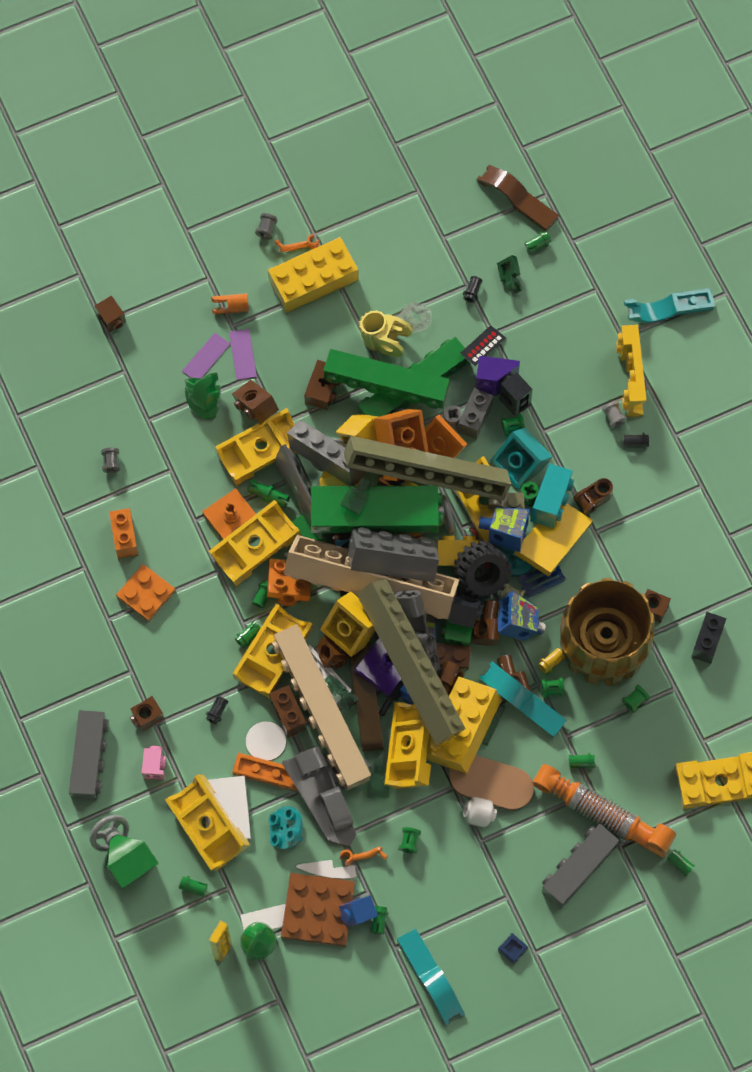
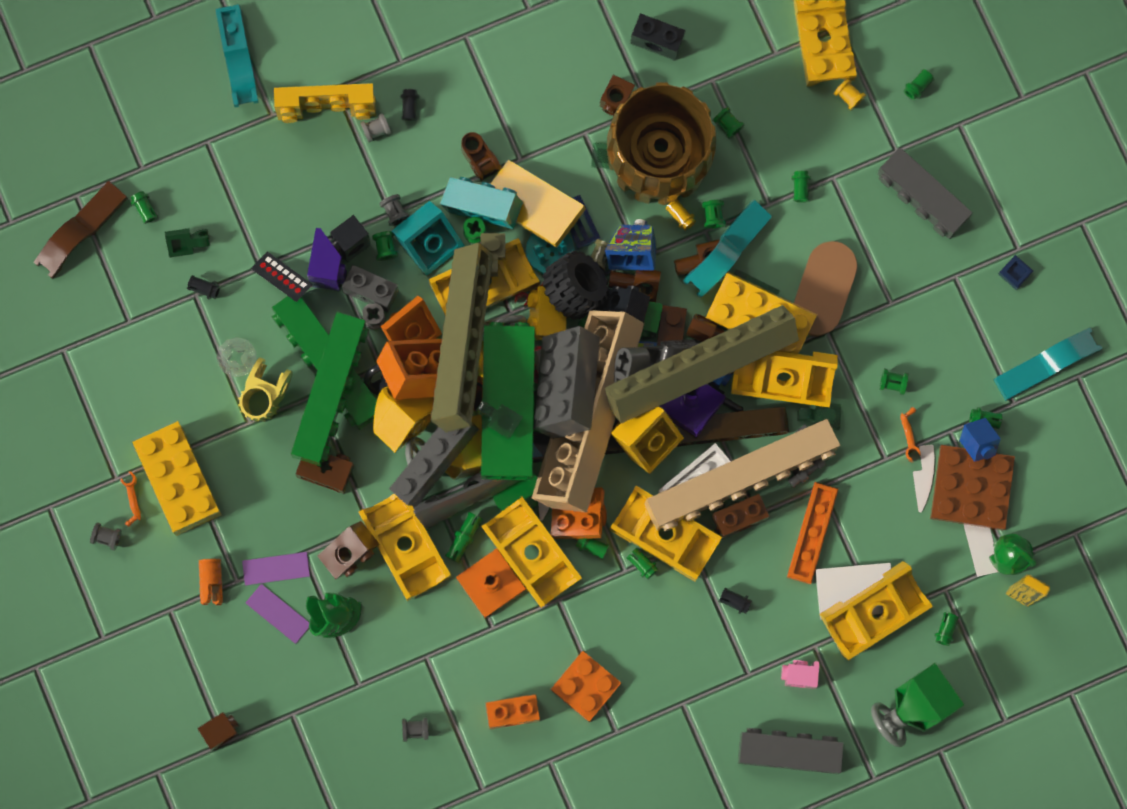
camera: 95 degrees left, 10 degrees up
reddish brown brick [130,696,165,732] -> none
white sticker [246,722,286,760] -> none
teal plate [269,806,303,849] -> none
dark grey panel [282,746,356,847] -> none
reddish brown brick [315,635,350,669] -> none
clear green plate [324,674,358,710] -> none
white head [463,797,497,827] -> none
torso [478,507,530,552] -> none
orange piece [532,764,676,859] -> none
none -> dark grey bush [379,194,409,226]
none -> yellow bush [834,78,866,111]

